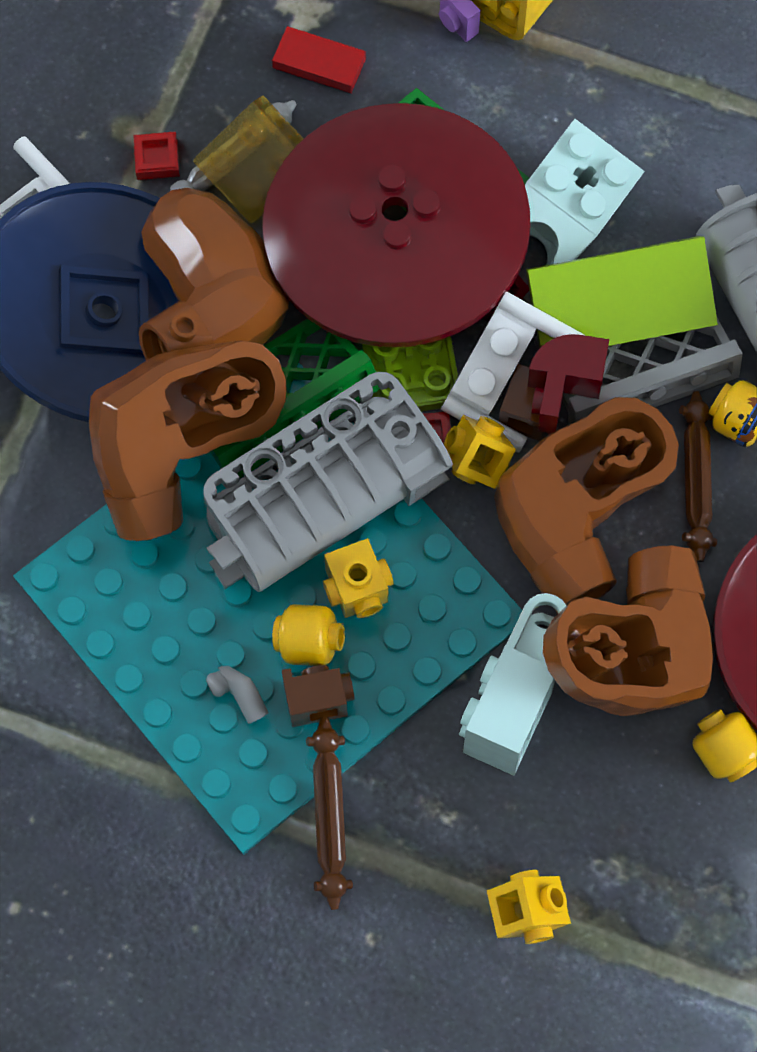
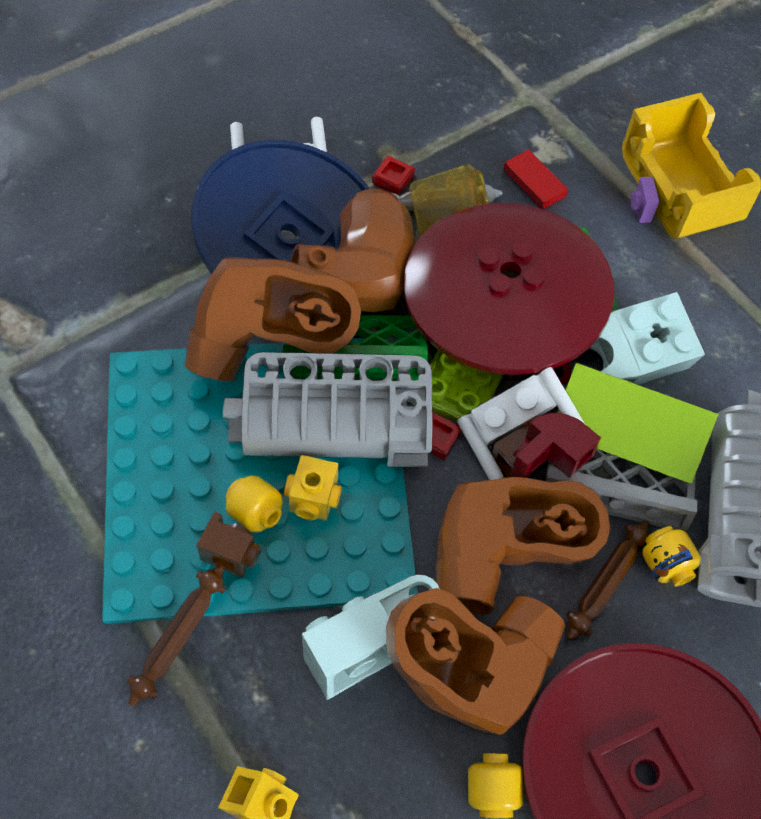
camera: 30 degrees right, 10 degrees down
light grey arm [206,665,269,724] -> none
yellow brick [444,415,516,489] -> none

